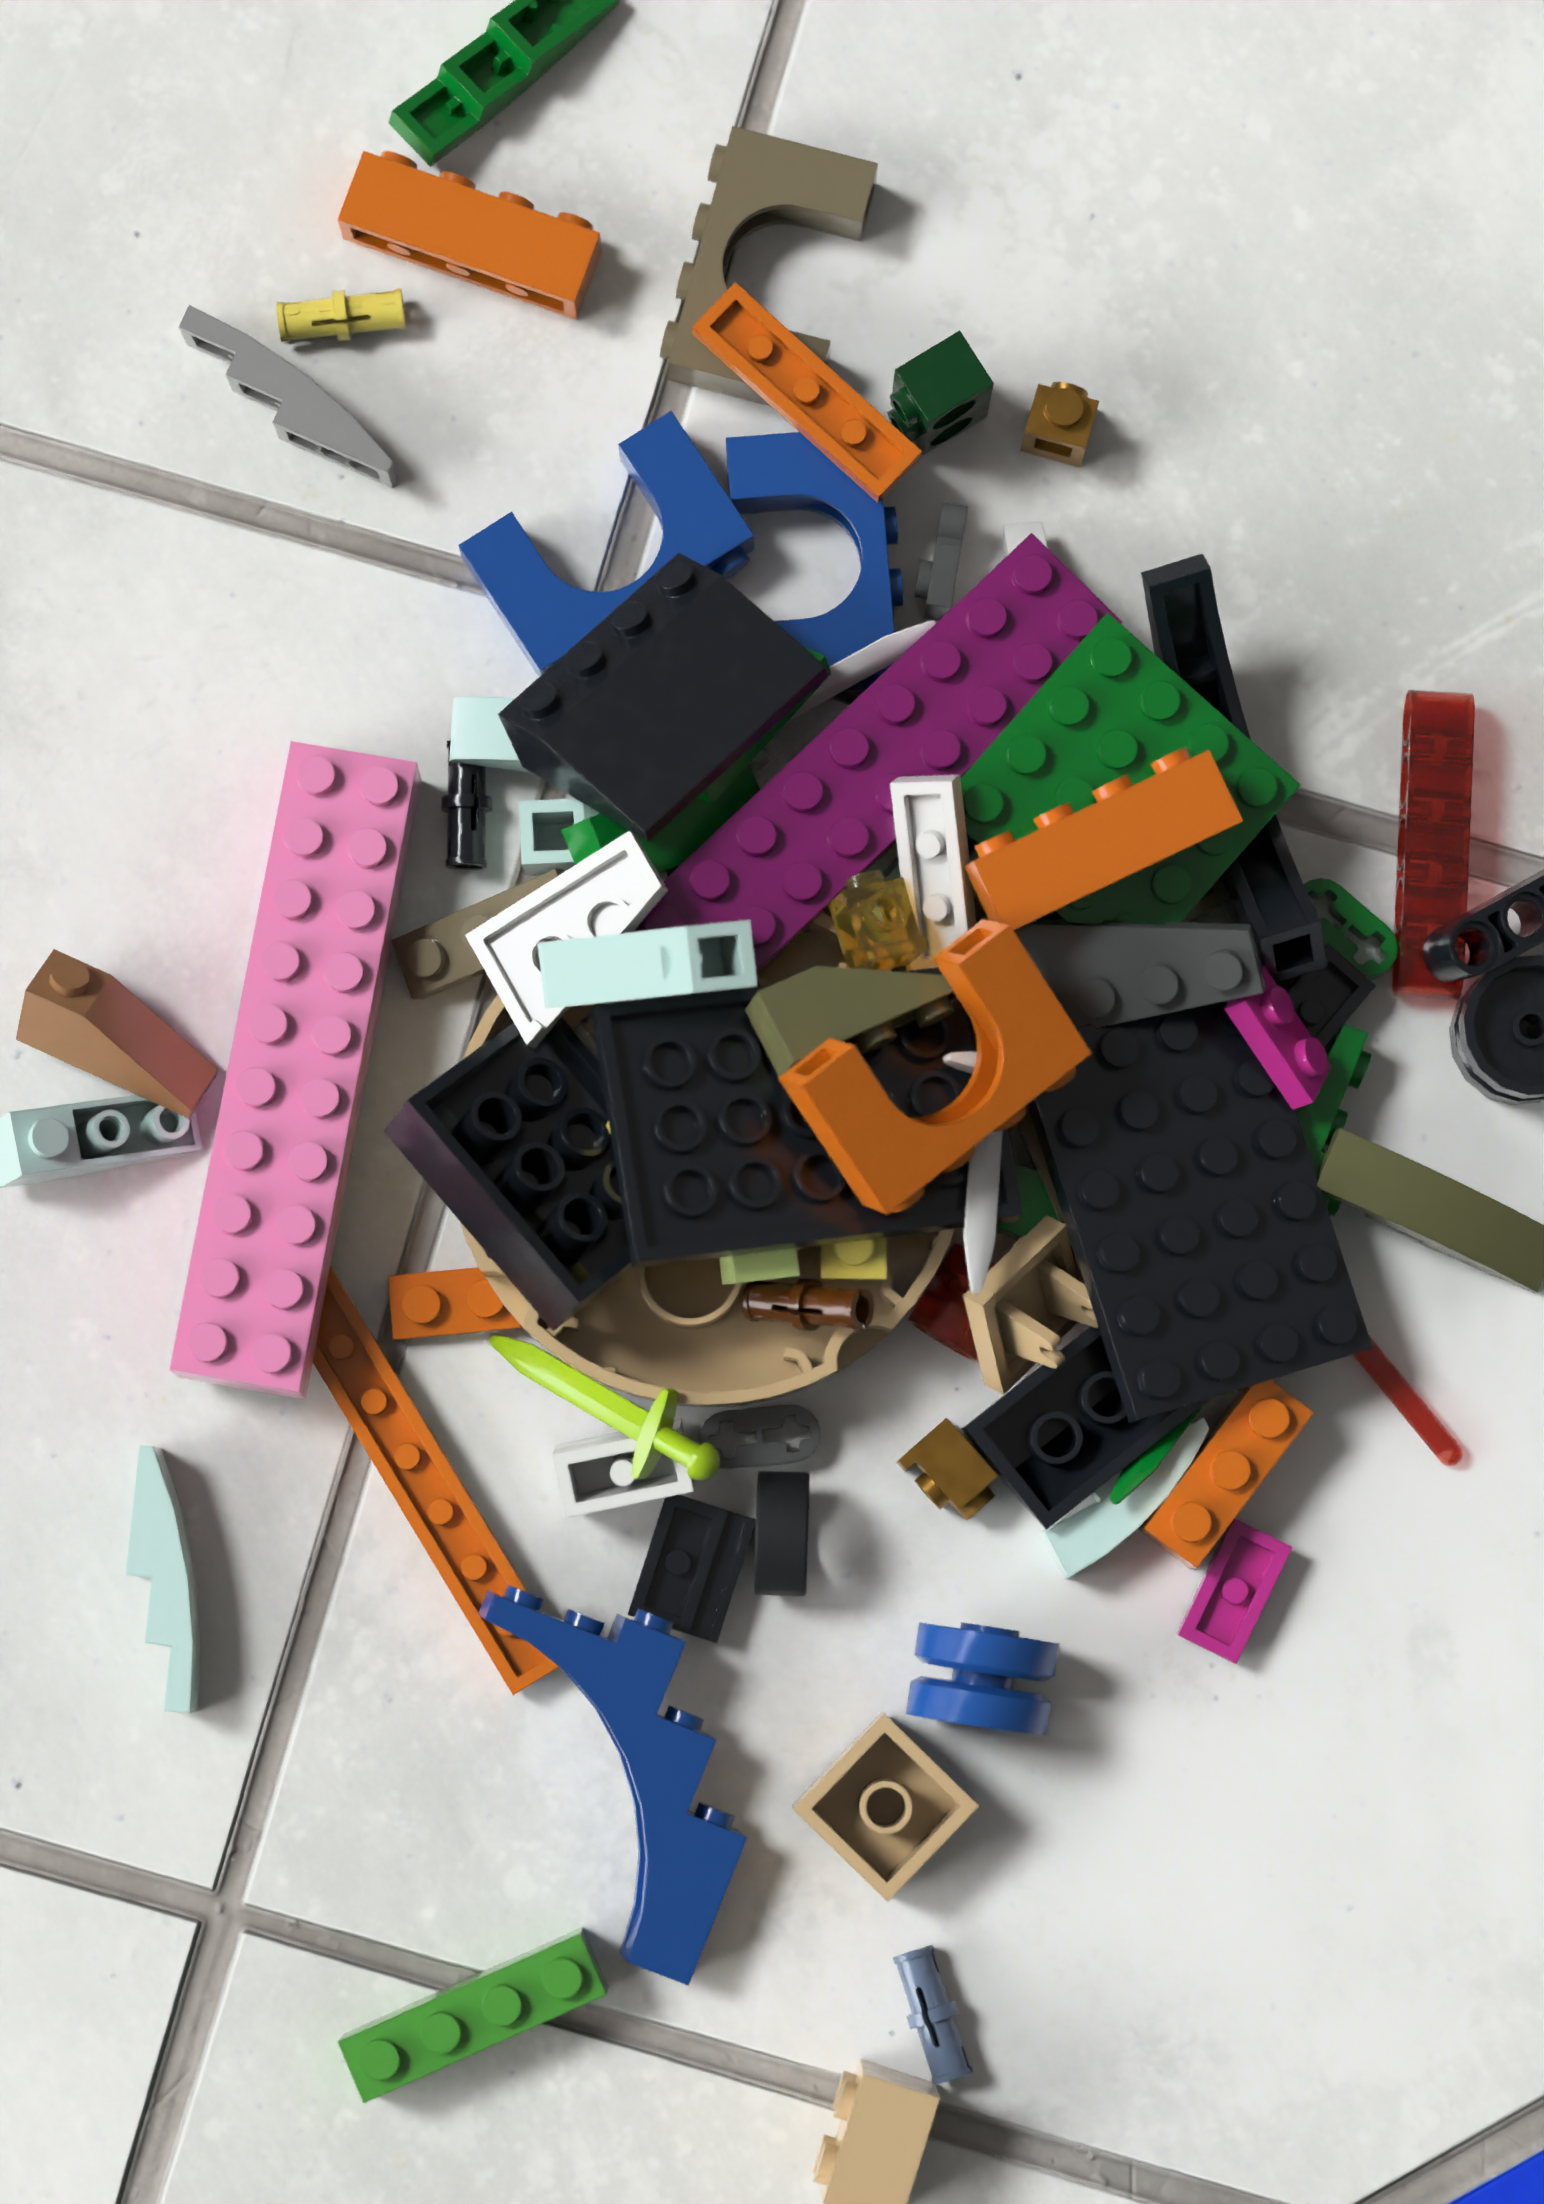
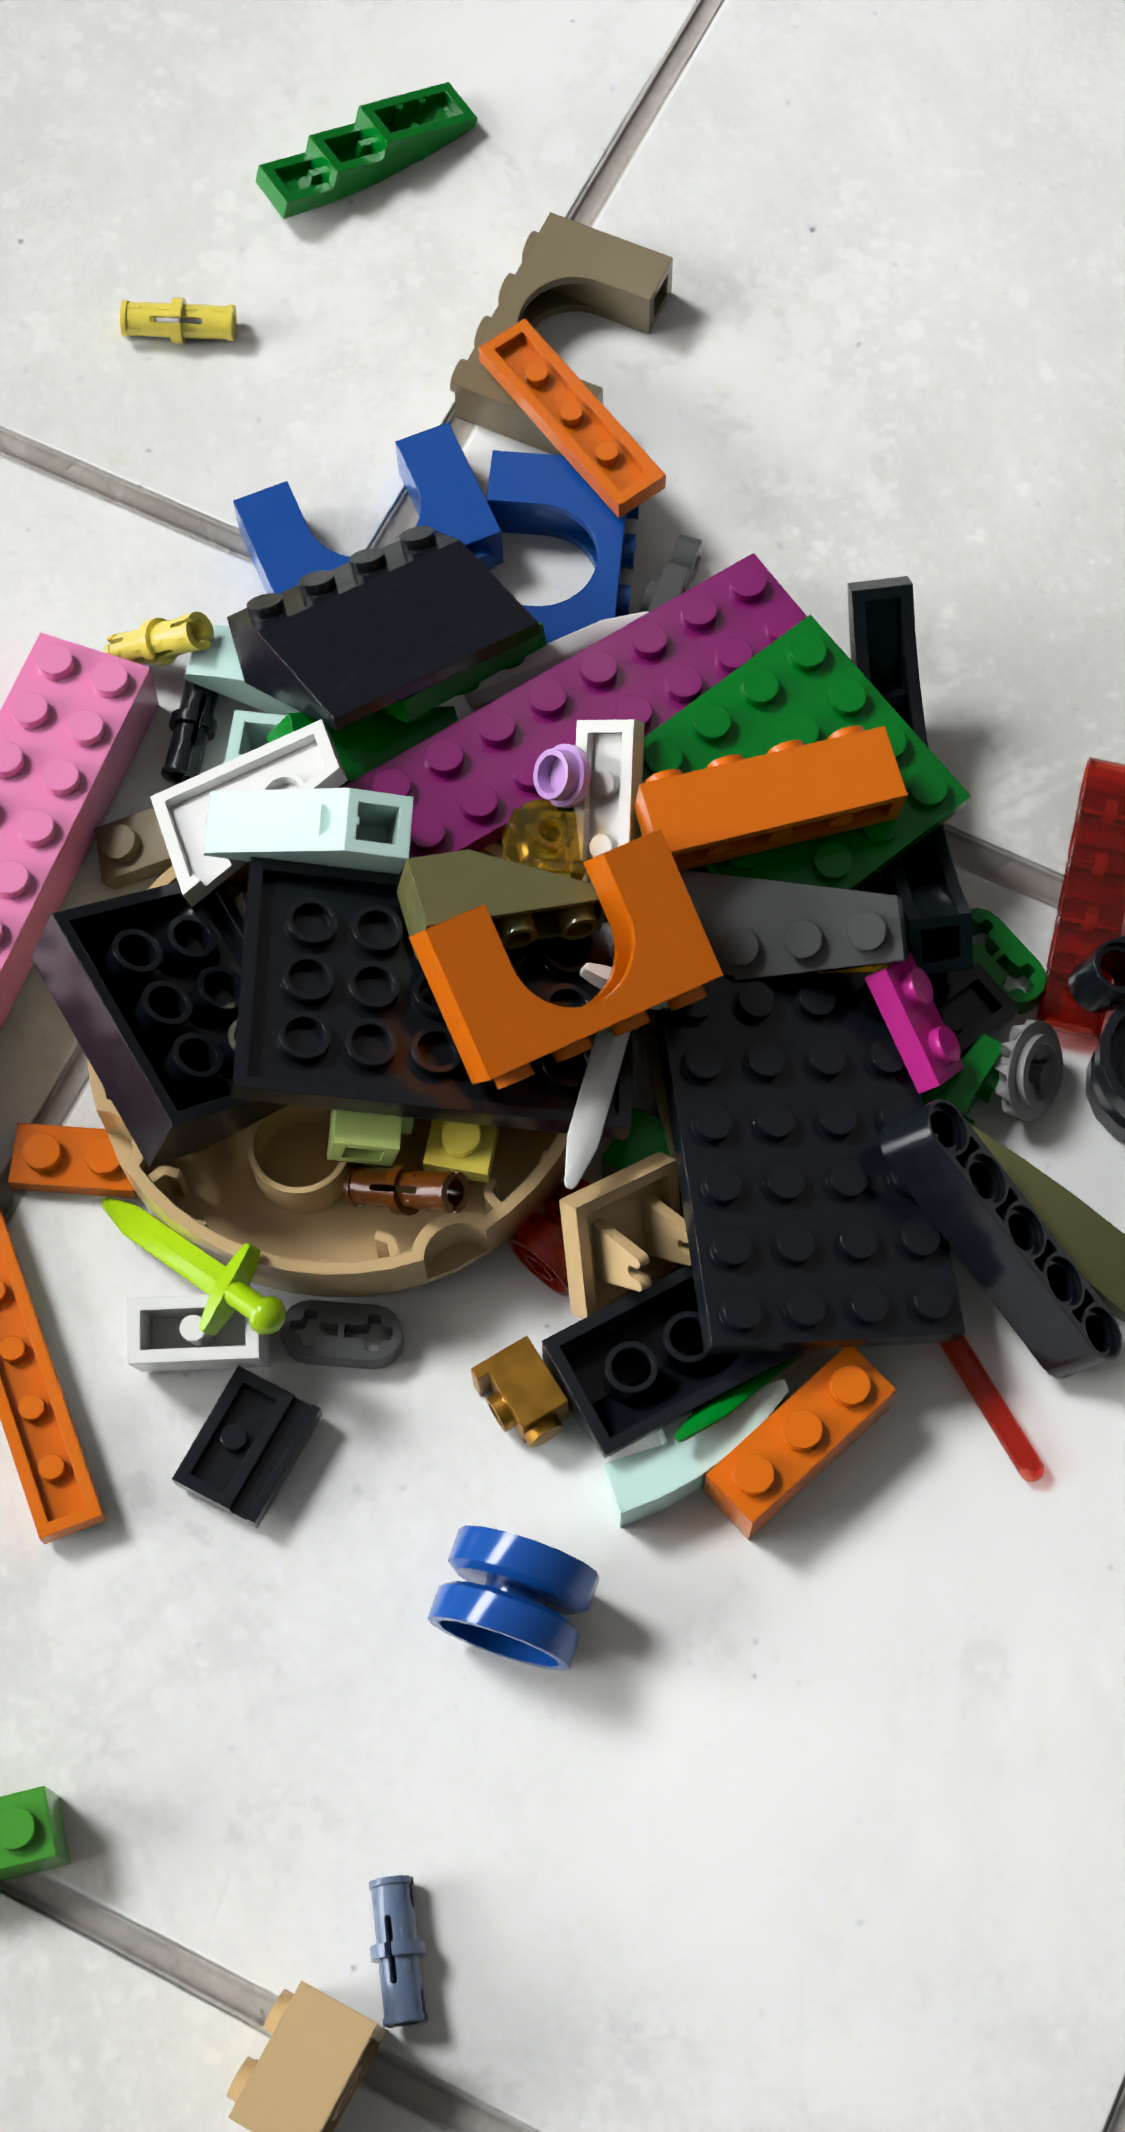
camera: 15 degrees right, 15 degrees down
light grey slope [179,305,398,488] -> none
orange brick [337,151,602,320] -> none
blue arch [478,1585,747,1986] -> none
black tyre [754,1471,810,1596] -> none
tan brick [792,1712,979,1902] -> none
dark green brick [887,330,994,456] -> none
pearl gold brick [1020,382,1099,468] -> none
dark pink plate [1176,1518,1292,1664] -> none
none -> light yellow pin [104,612,214,666]
none -> lavender plate [533,744,591,808]
none -> black beam [880,1099,1122,1379]
none -> light grey gear [995,1019,1063,1121]

